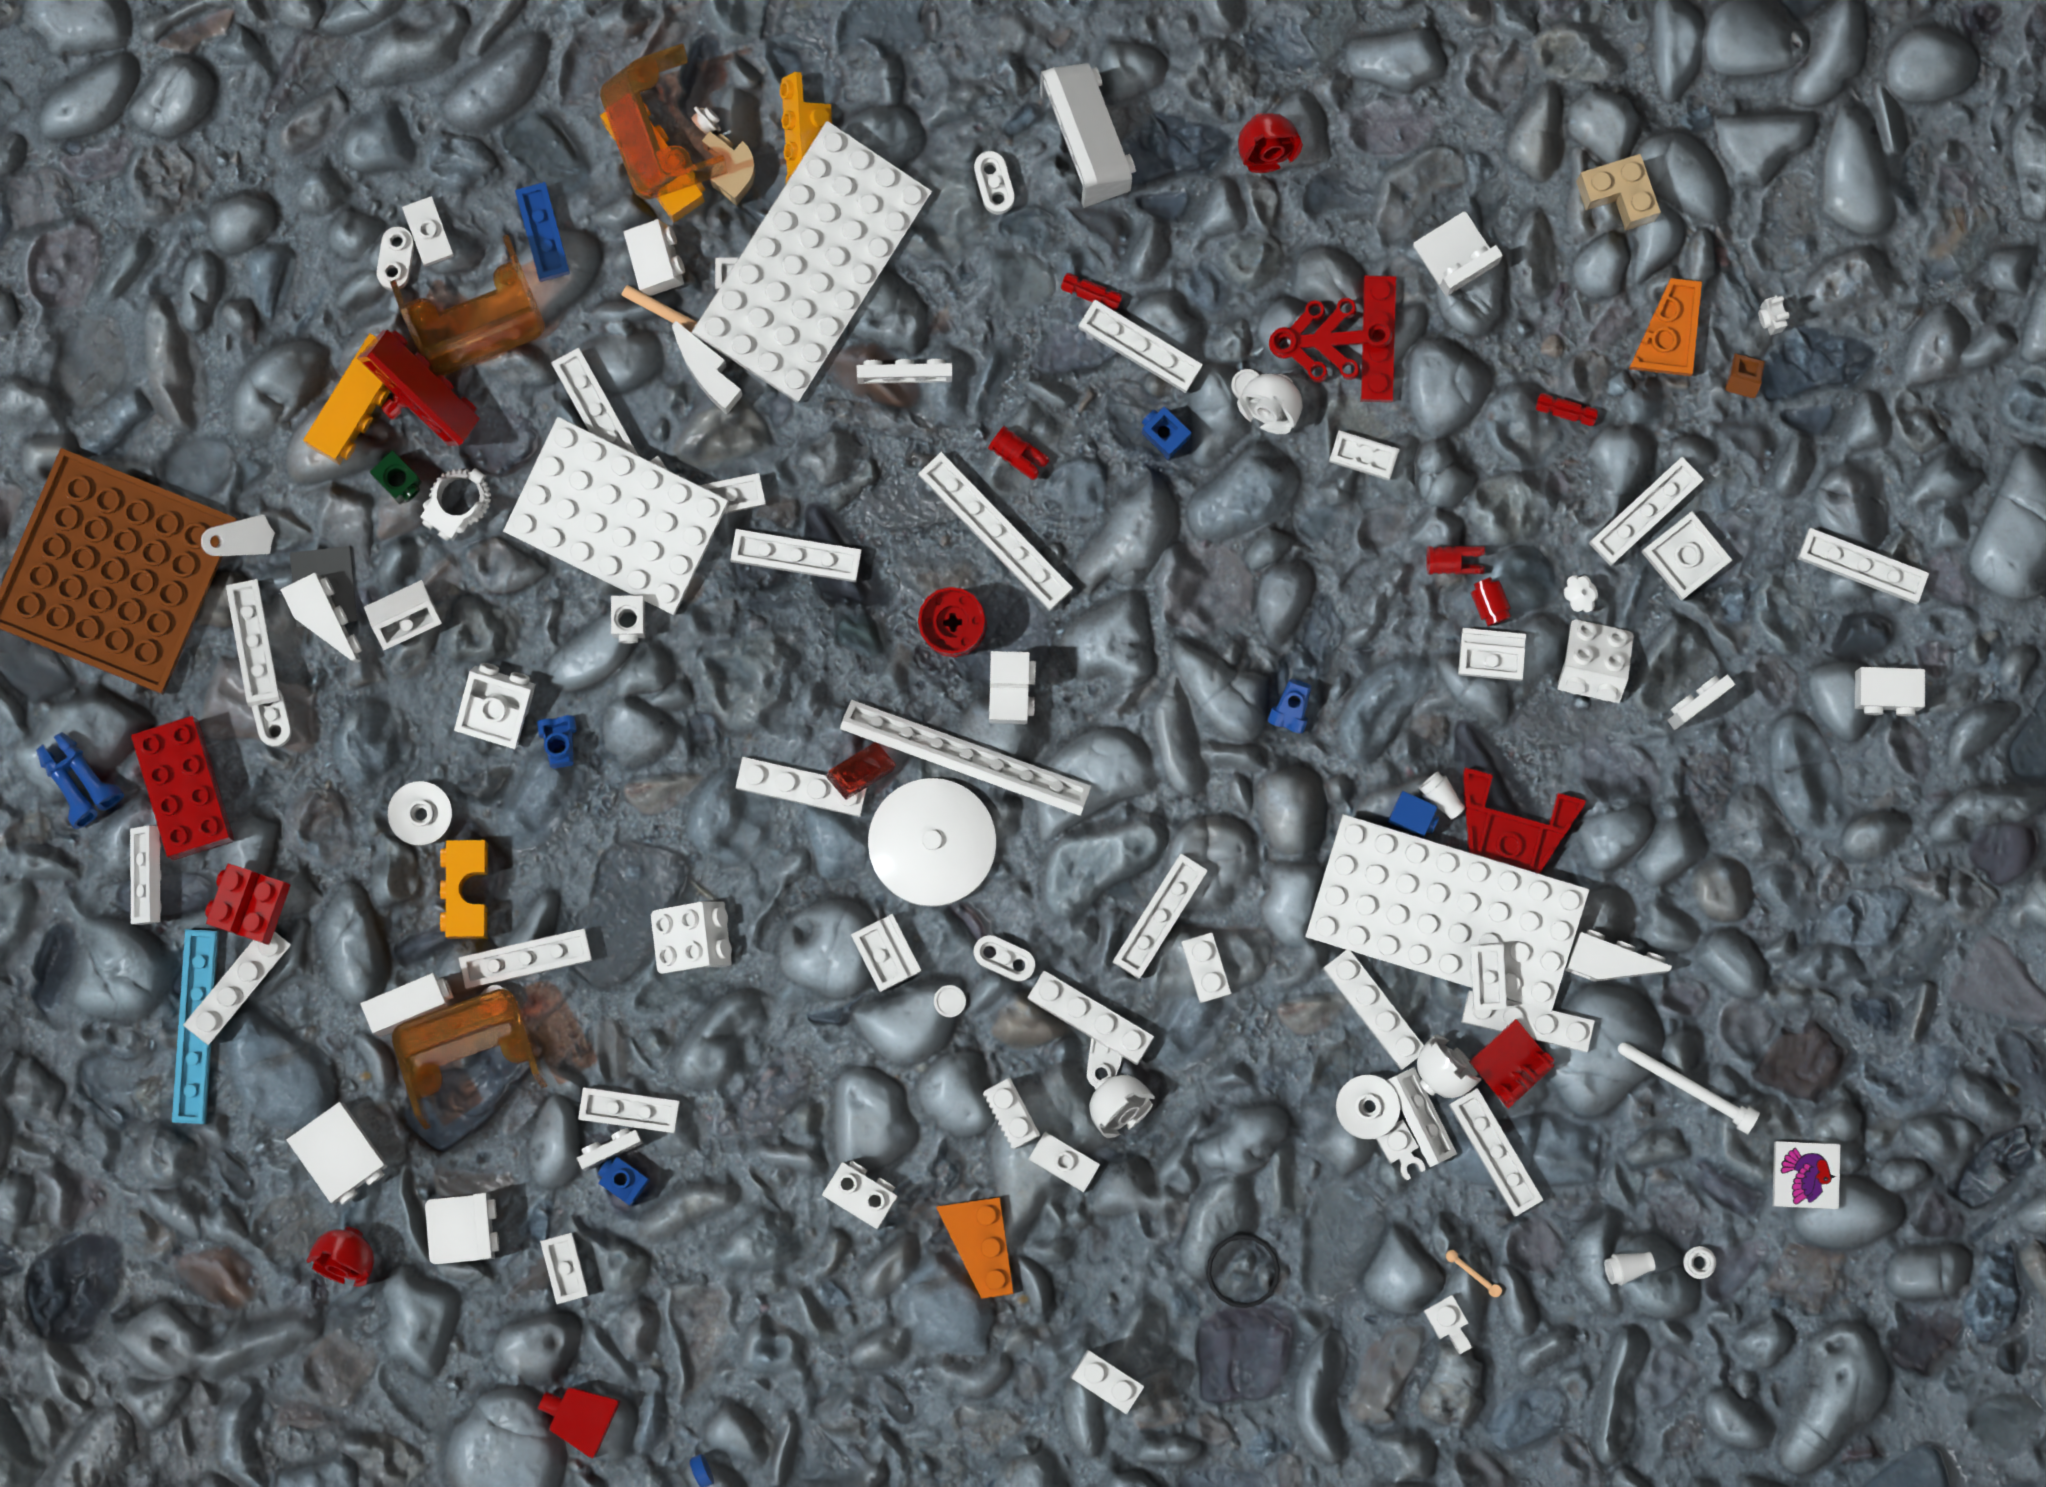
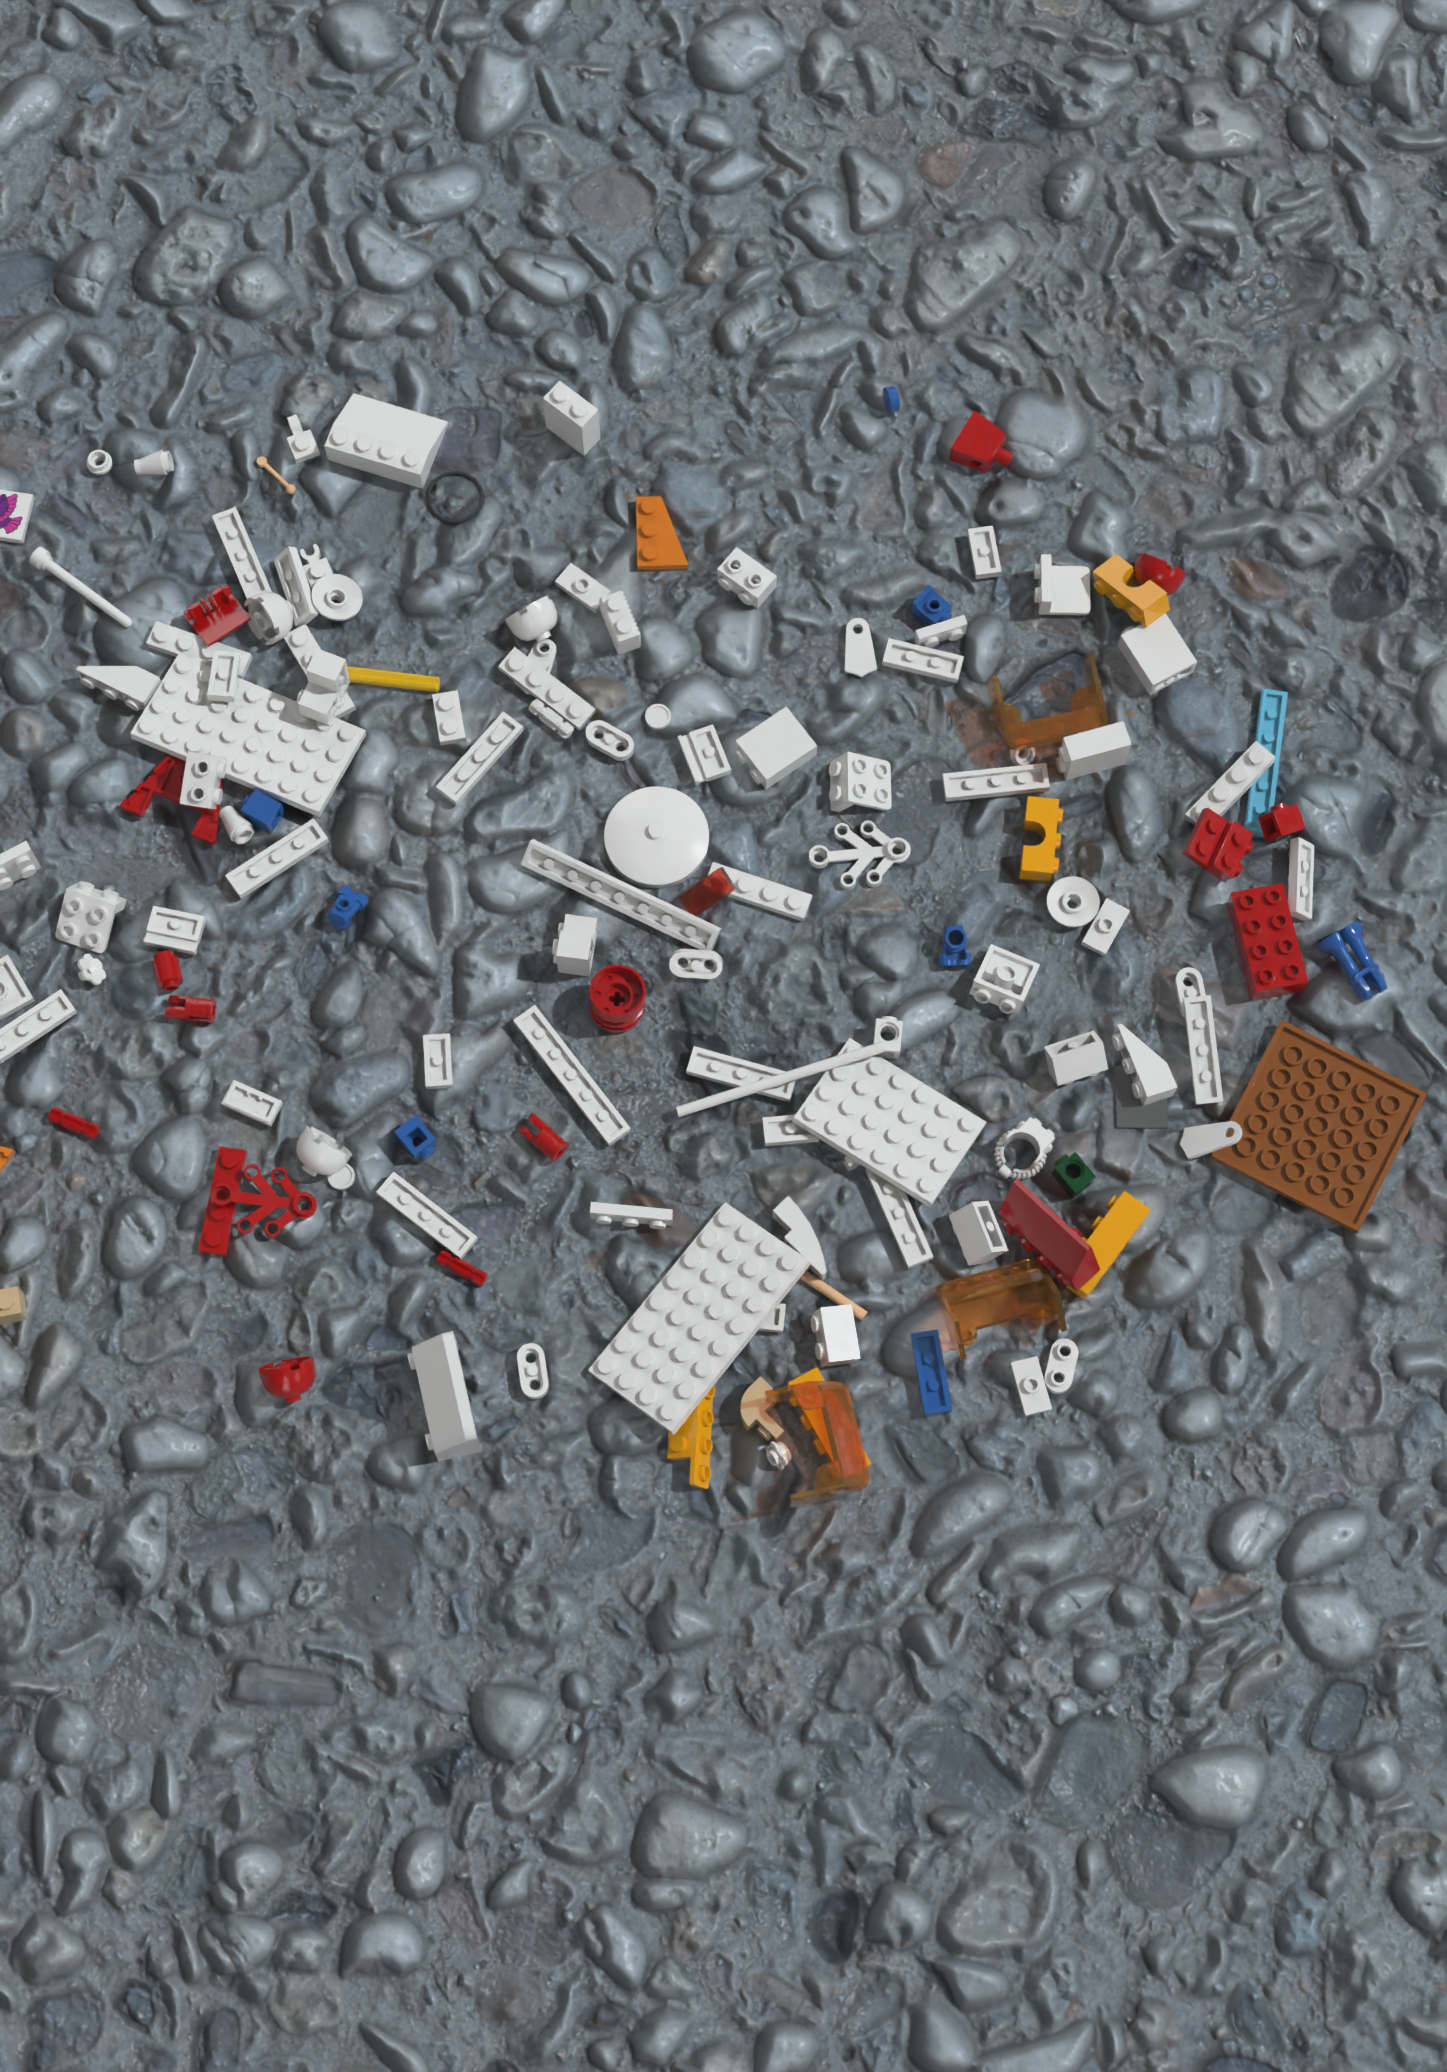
camera: 170 degrees left, 10 degrees down
white bracket [1413,212,1503,297] -> none
none -> white brick [180,751,227,809]
none -> white plate [225,818,329,899]
none -> white brick [296,648,350,725]
none -> white slope [324,393,448,489]
none -> yellow axle [347,666,440,692]
none -> white plate [423,1033,453,1089]
none -> white axle [528,699,574,739]
none -> white plate [669,949,723,979]
none -> white piece [676,1041,885,1117]
none -> white brick [734,707,817,789]
none -> white plant [809,820,911,890]
none -> white piece [845,618,877,678]
none -> white brick [949,1200,1008,1266]
none -> white plate [1081,898,1130,957]
none -> light orange arch [1093,554,1170,627]
none -> red brick [1258,802,1305,842]

